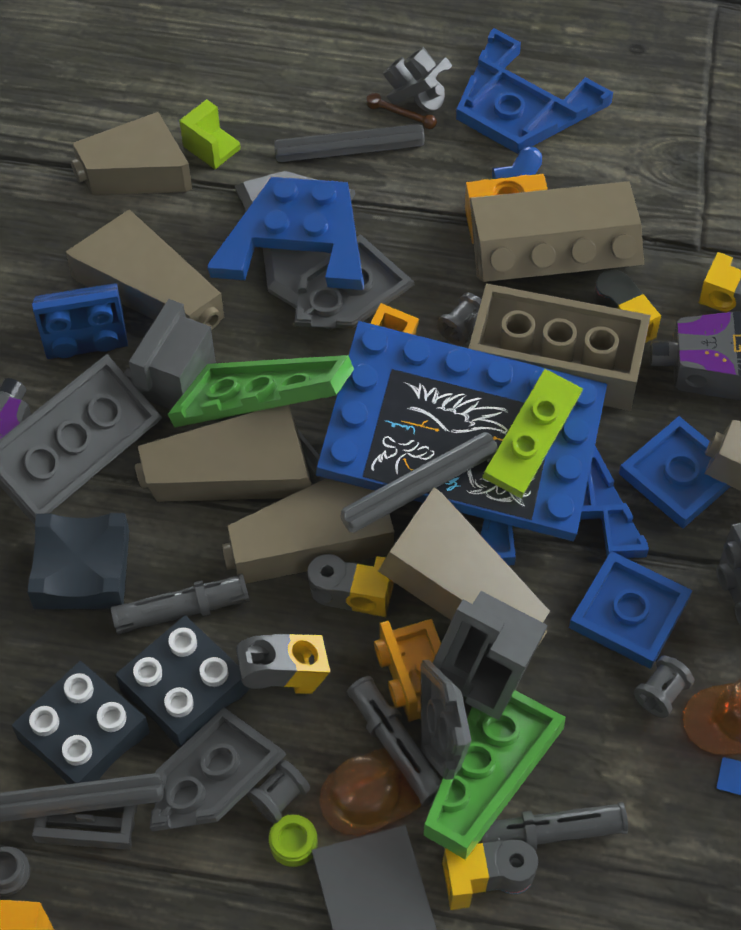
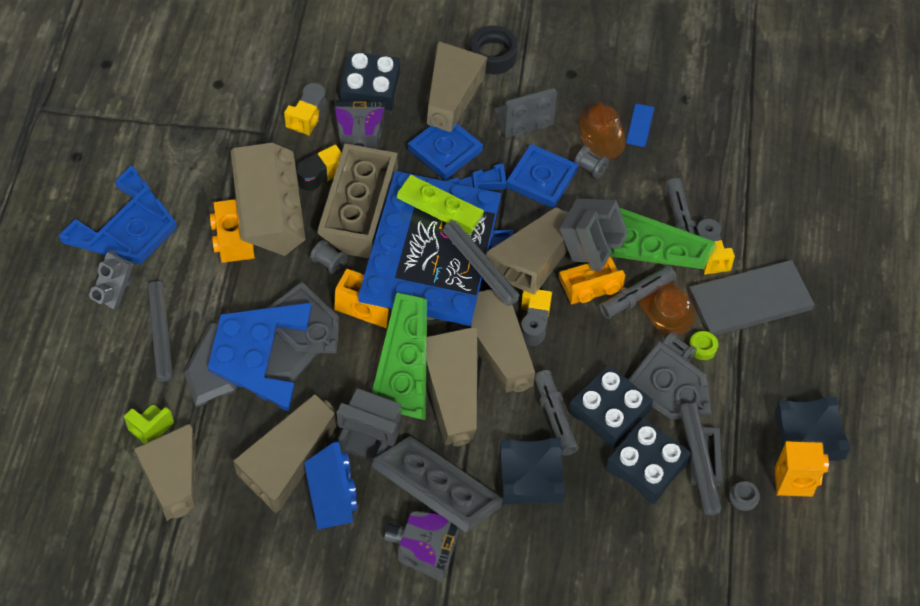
camera: 95 degrees left, 0 degrees up
leg [236,634,330,694] -> none
reddish brown hinge [367,93,437,129] -> none
dark grey tile [421,660,471,780] -> none
blue arm [492,146,542,179] -> none

